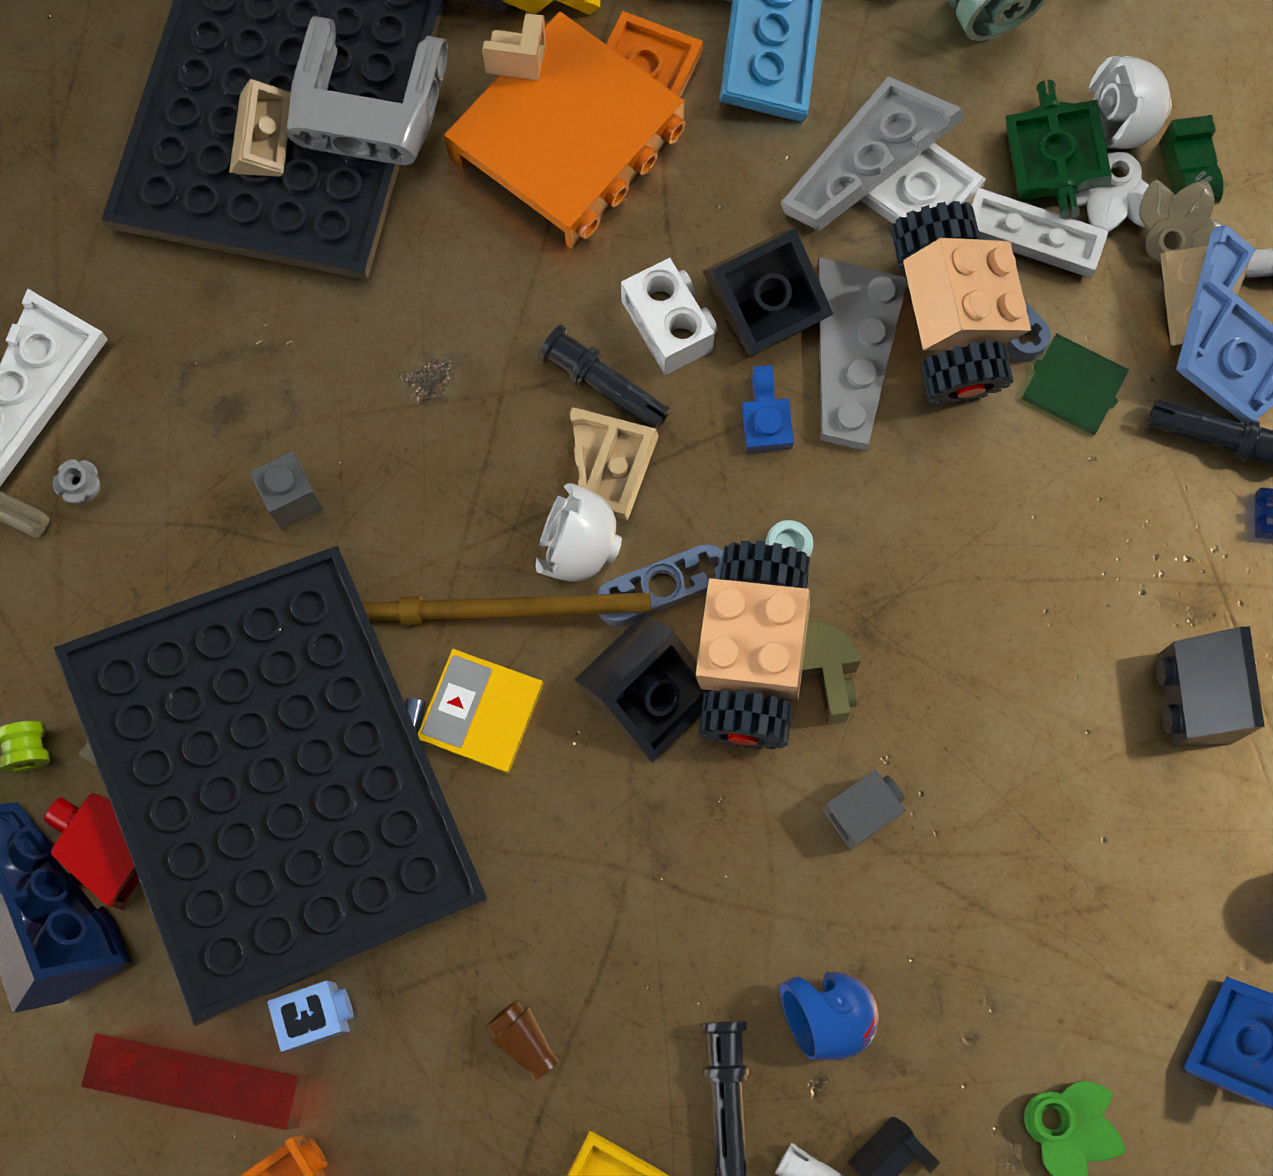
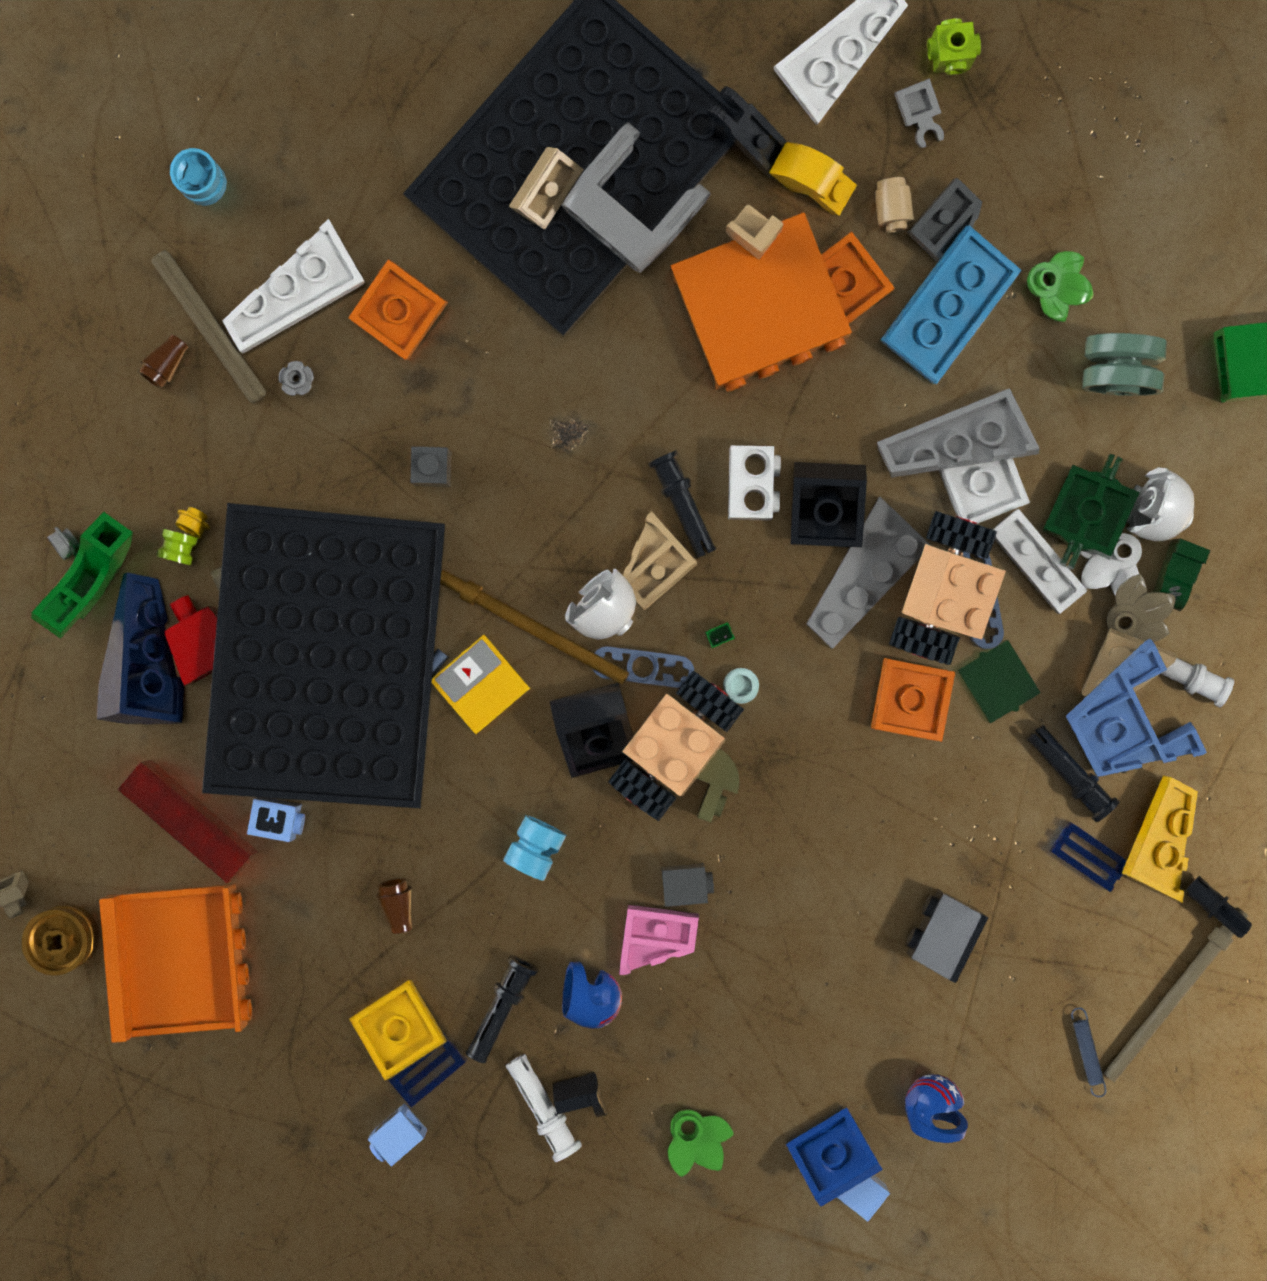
camera: 25 degrees right, 15 degrees up
blue plate [741,365,794,452] -> none
none -> yellow plate [175,507,210,538]
none -> orange plate [348,259,448,360]
none -> medium azure wheel [503,815,567,881]
none -> bright pink wing [619,905,699,975]
none -> green piece [705,622,735,648]
none -> orange plate [871,658,955,742]

